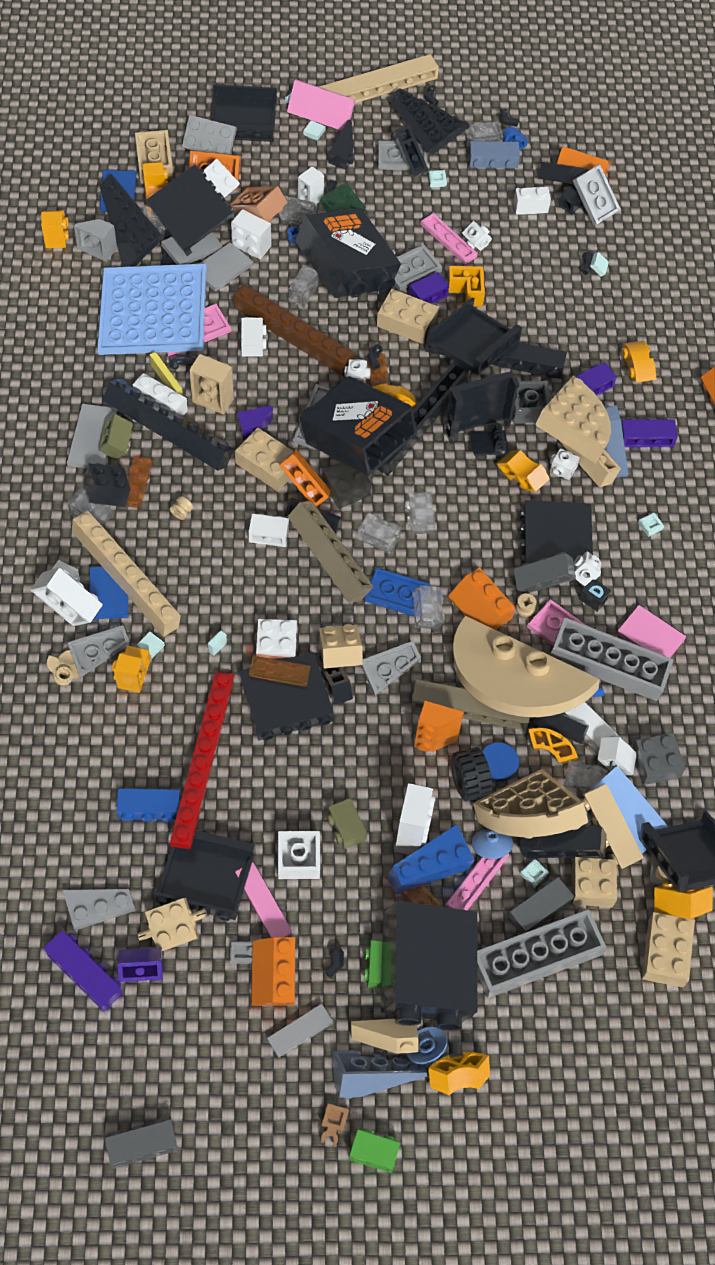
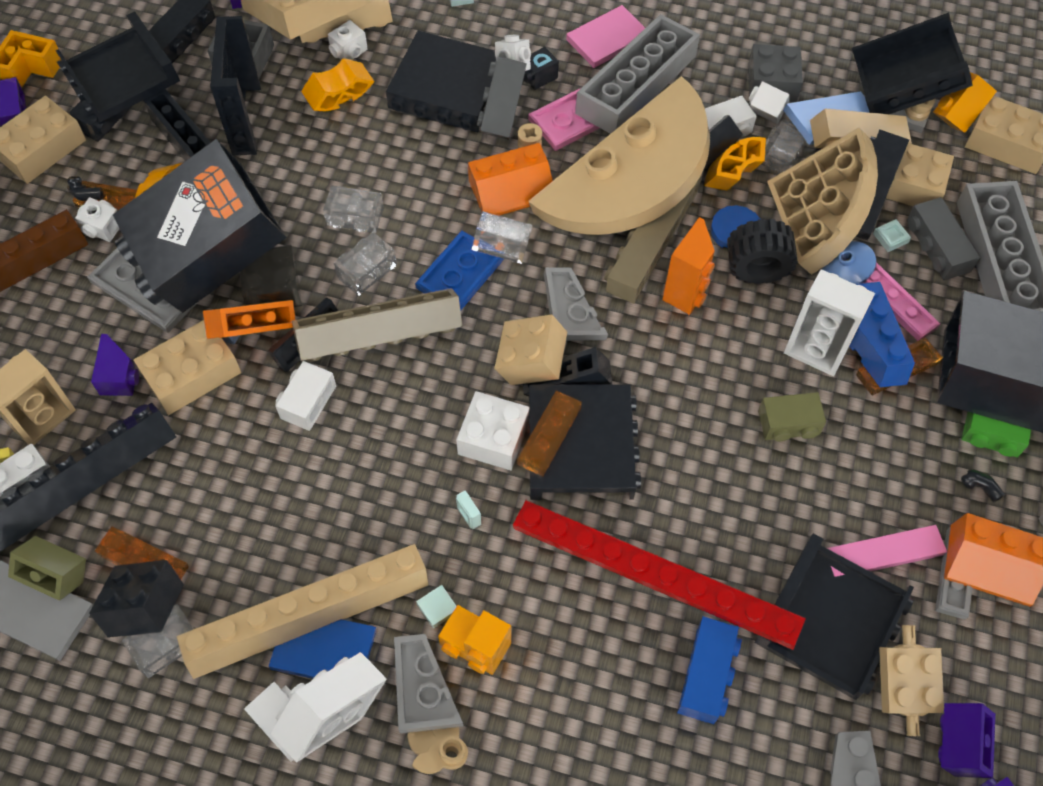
camera: 70 degrees left, 0 degrees up
tan wheel [170,497,193,520] -> none
white brick [278,831,320,879] -> none
black hinge [469,423,510,456] -> none

